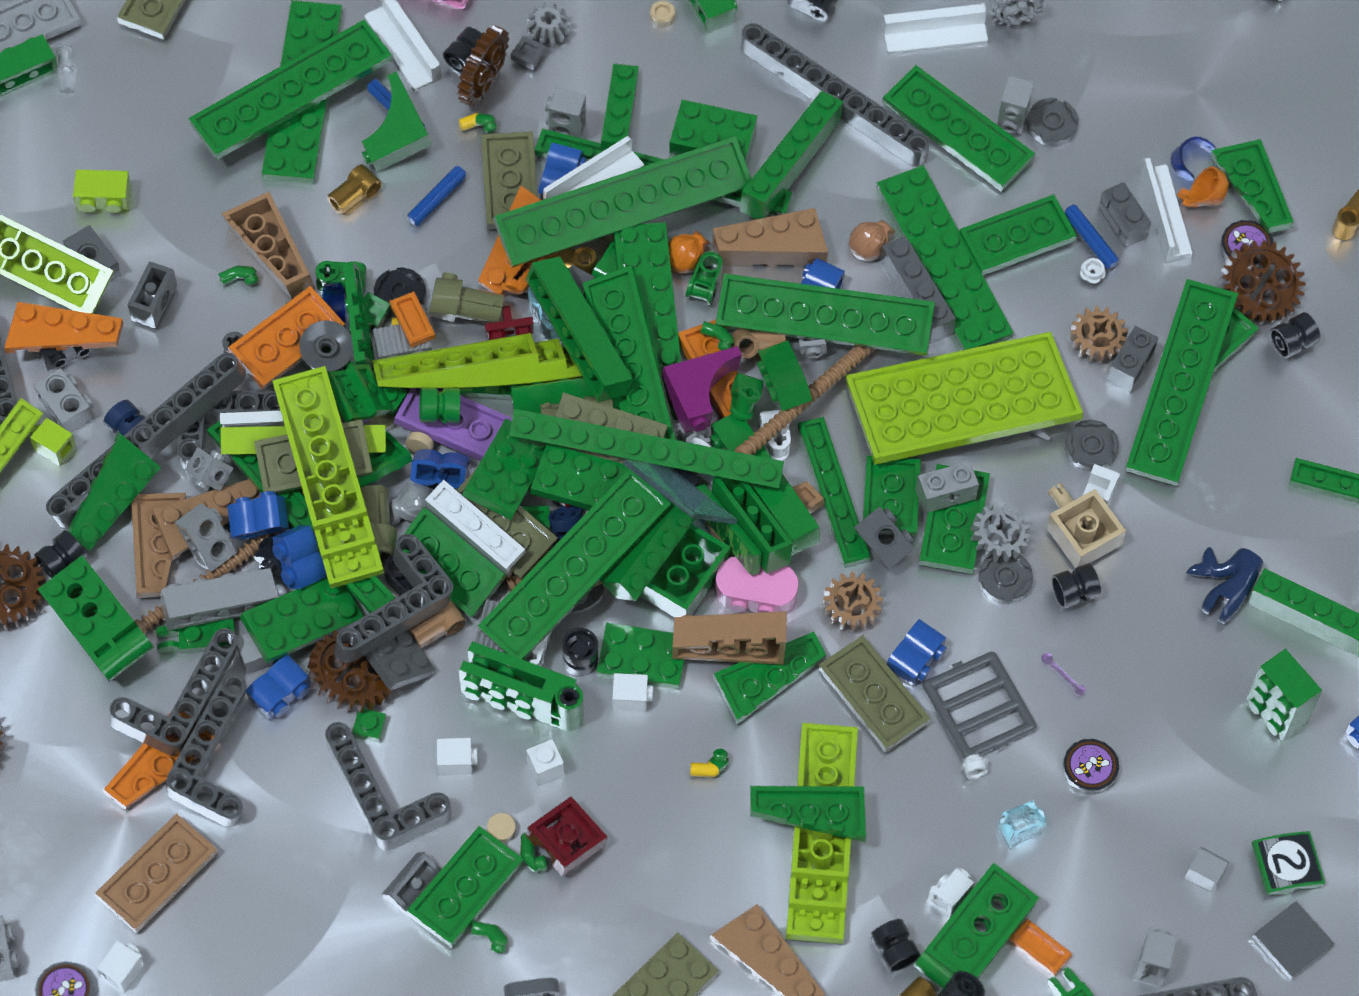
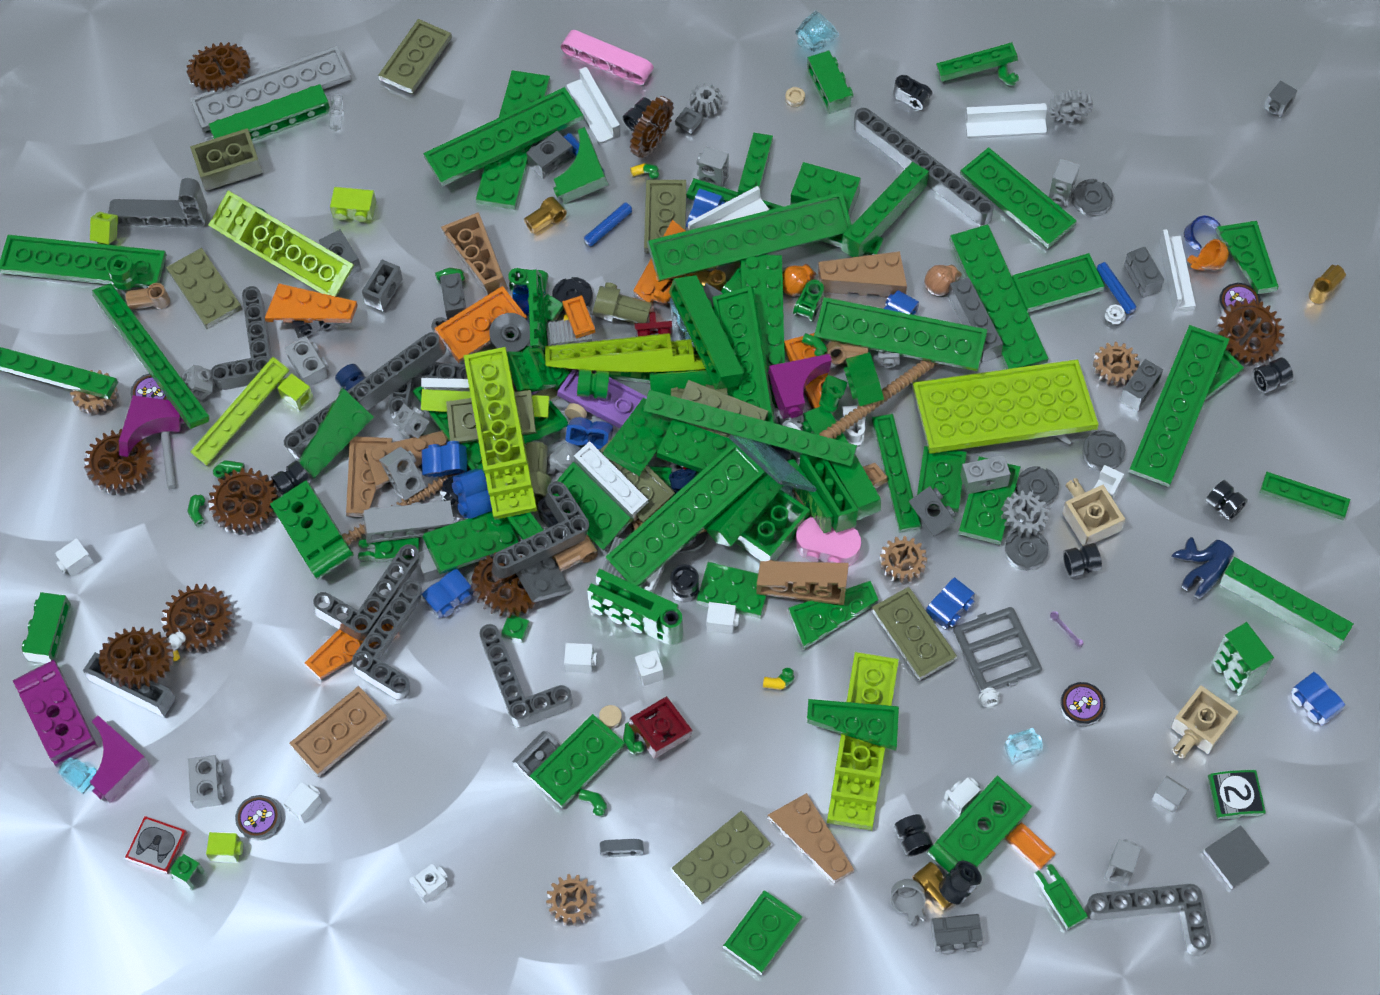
camera: 10 degrees right, 0 degrees up
none -> dark grey brick [440,273,466,320]
none -> dark grey brick [526,131,574,179]
none -> dark grey tile [1016,466,1059,507]
none -> tan brick [1171,685,1239,759]
none -> black wheel [1206,480,1248,521]

